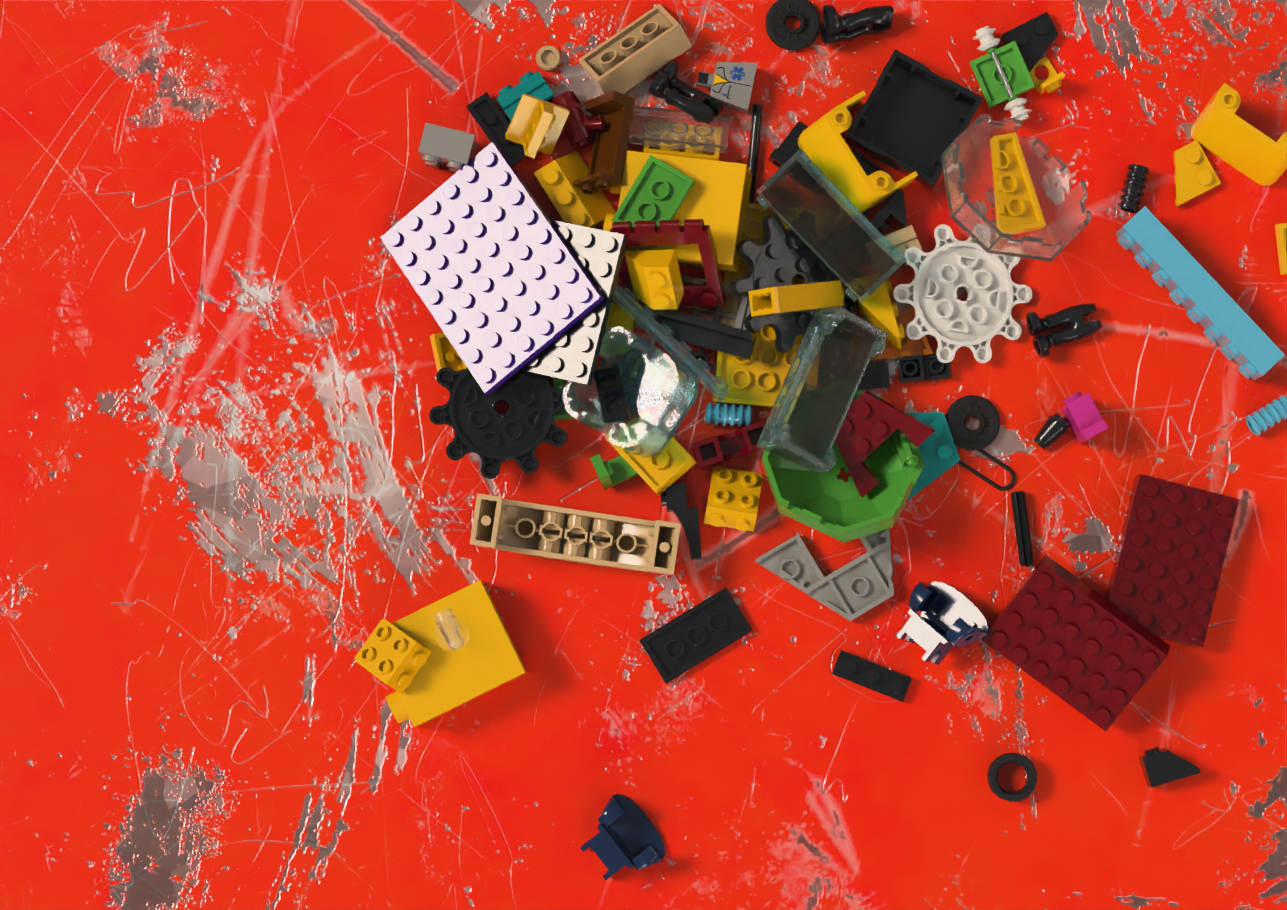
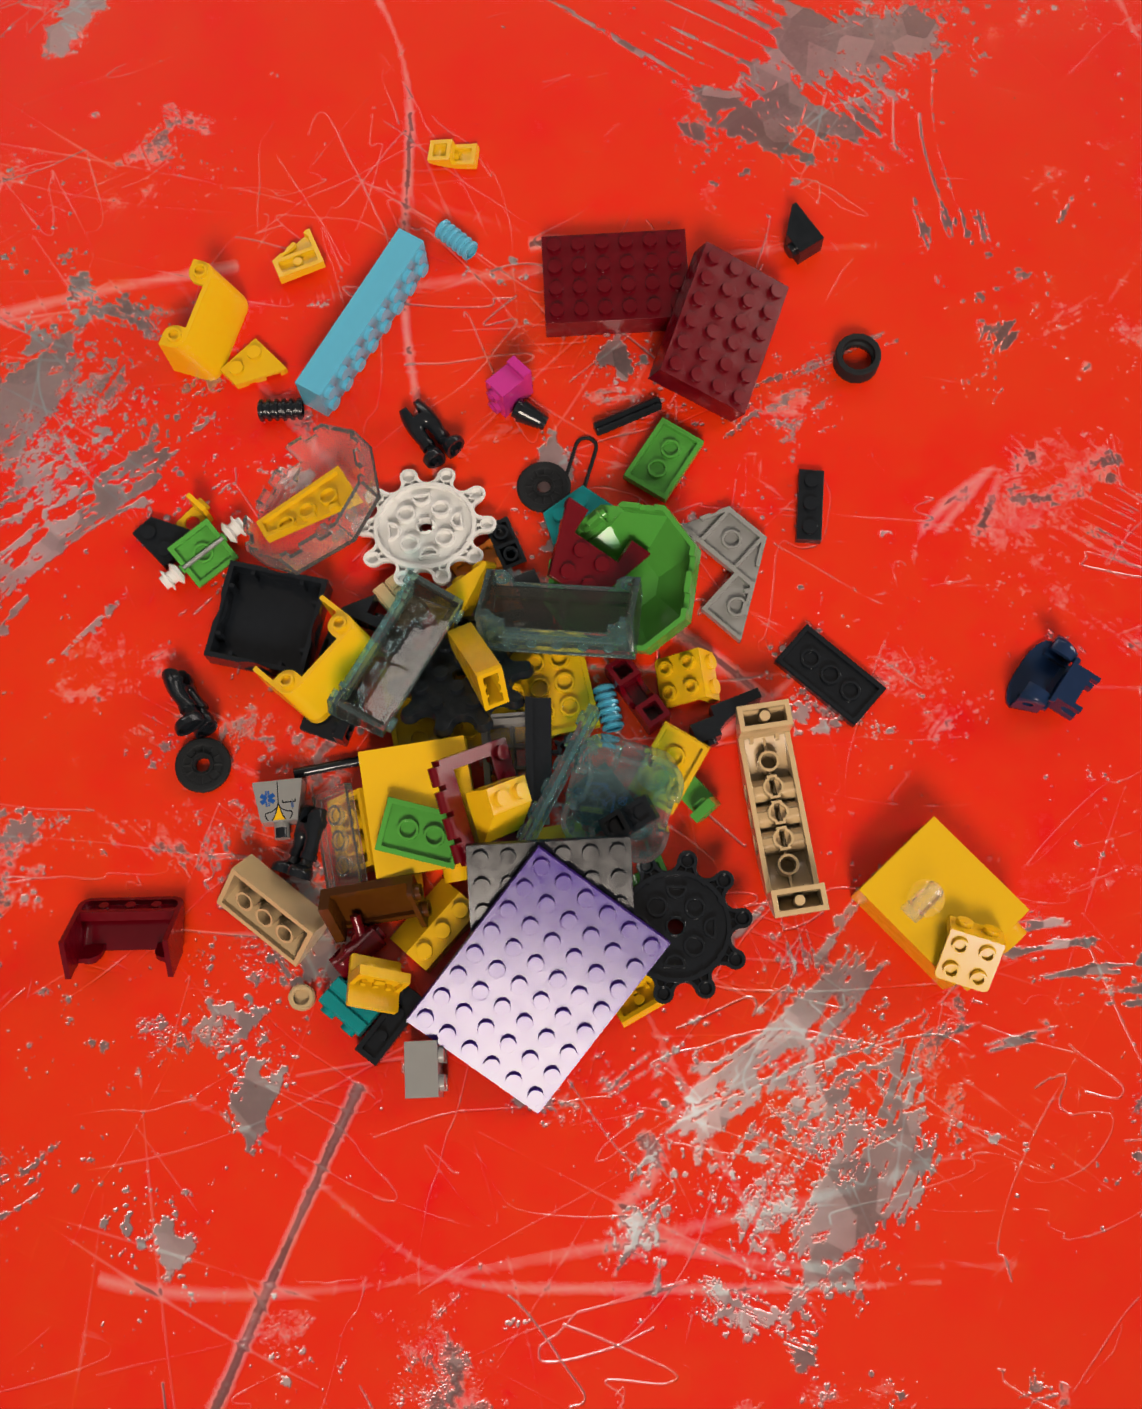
camera: 105 degrees left, 10 degrees down
piece [896,581,990,665] -> none
none -> bright green plate [623,417,704,503]

